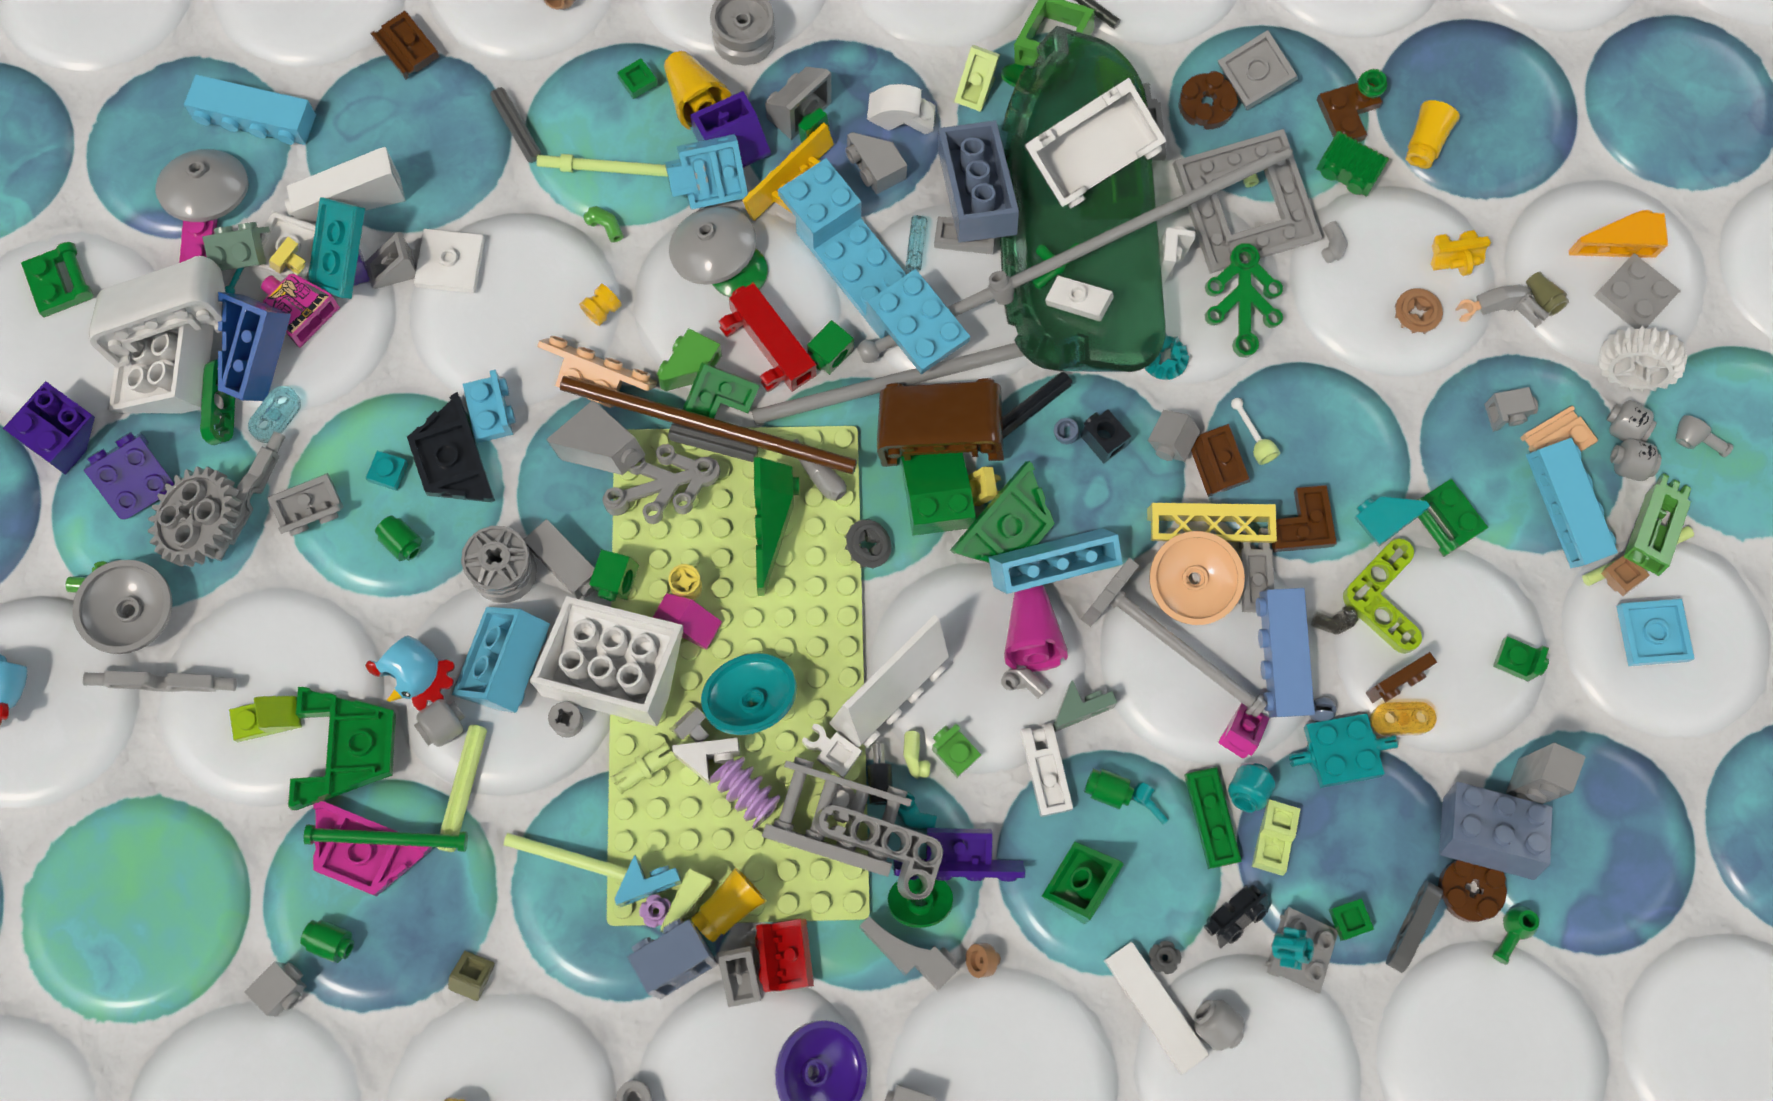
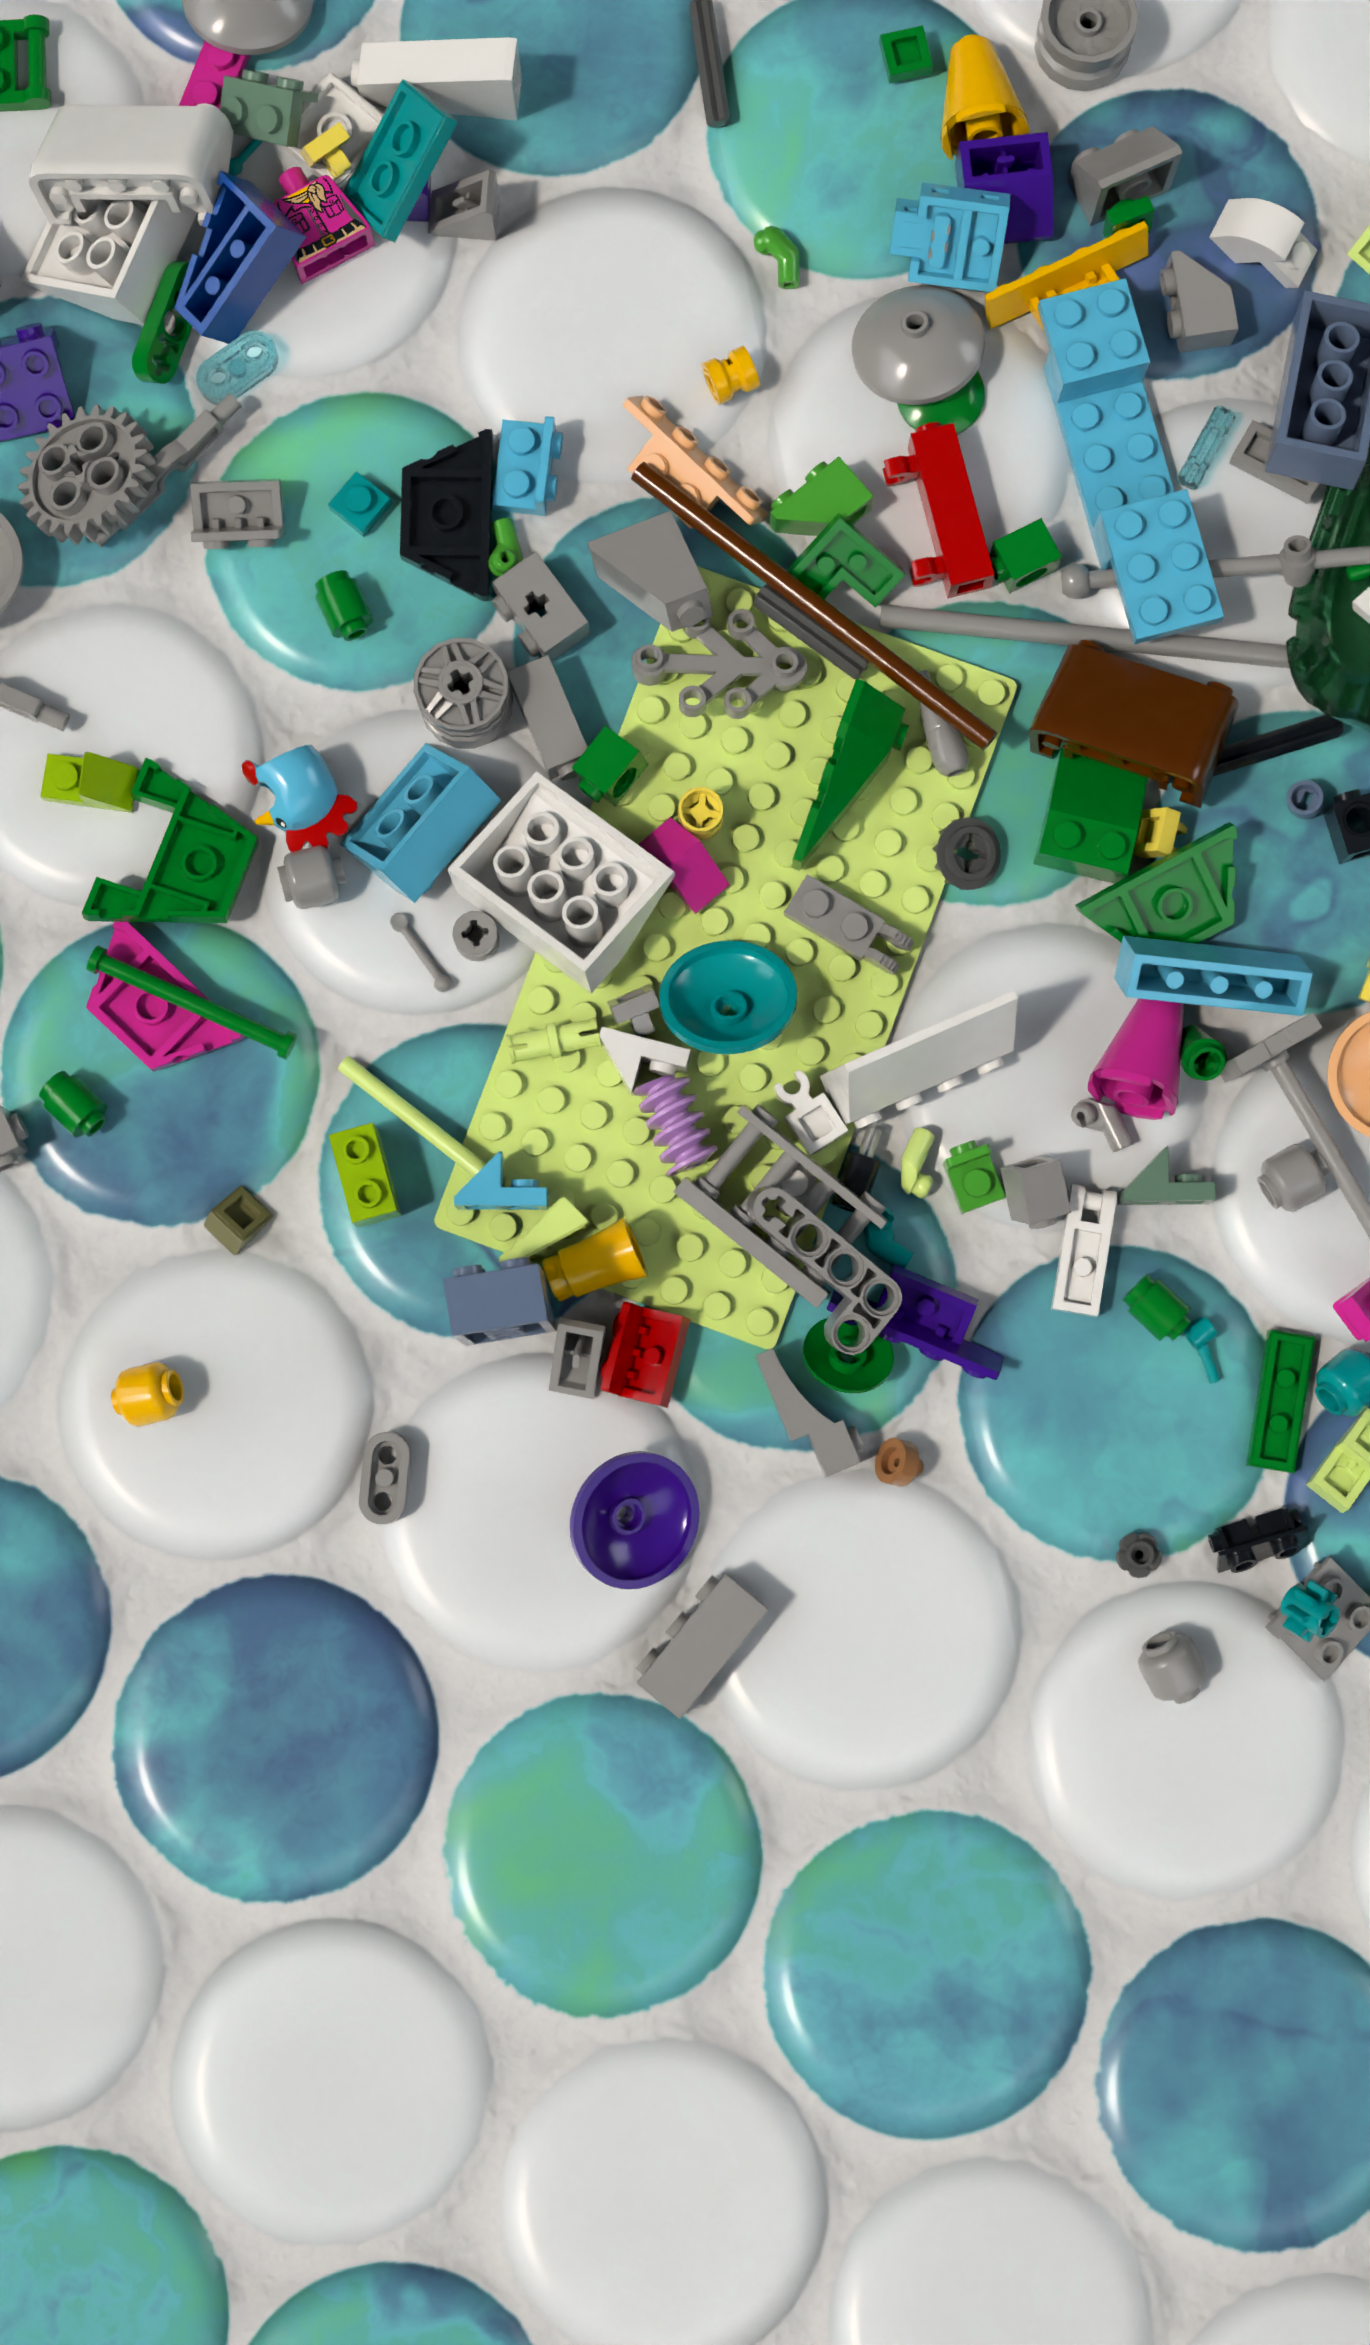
camera: 30 degrees right, 10 degrees up
white plate [414,229,485,293] -> none
yellowish green axle [437,725,487,852] -> none
yellowish green bar [537,154,668,177] -> none
lavender plate [639,894,671,928] -> none
green slope [1042,841,1124,924] -> none
white tile [1104,942,1209,1074] -> none
none -> lime brick [328,1122,402,1228]
none -> light grey hinge [390,913,452,992]
none -> bright green arm [488,518,523,577]
none -> light grey brick [491,551,590,662]
none -> light grey hinge [784,874,914,975]
none -> light grey brick [1000,1156,1071,1229]
none -> green cone [1181,1025,1227,1081]
none -> light grey head [1257,1144,1330,1212]

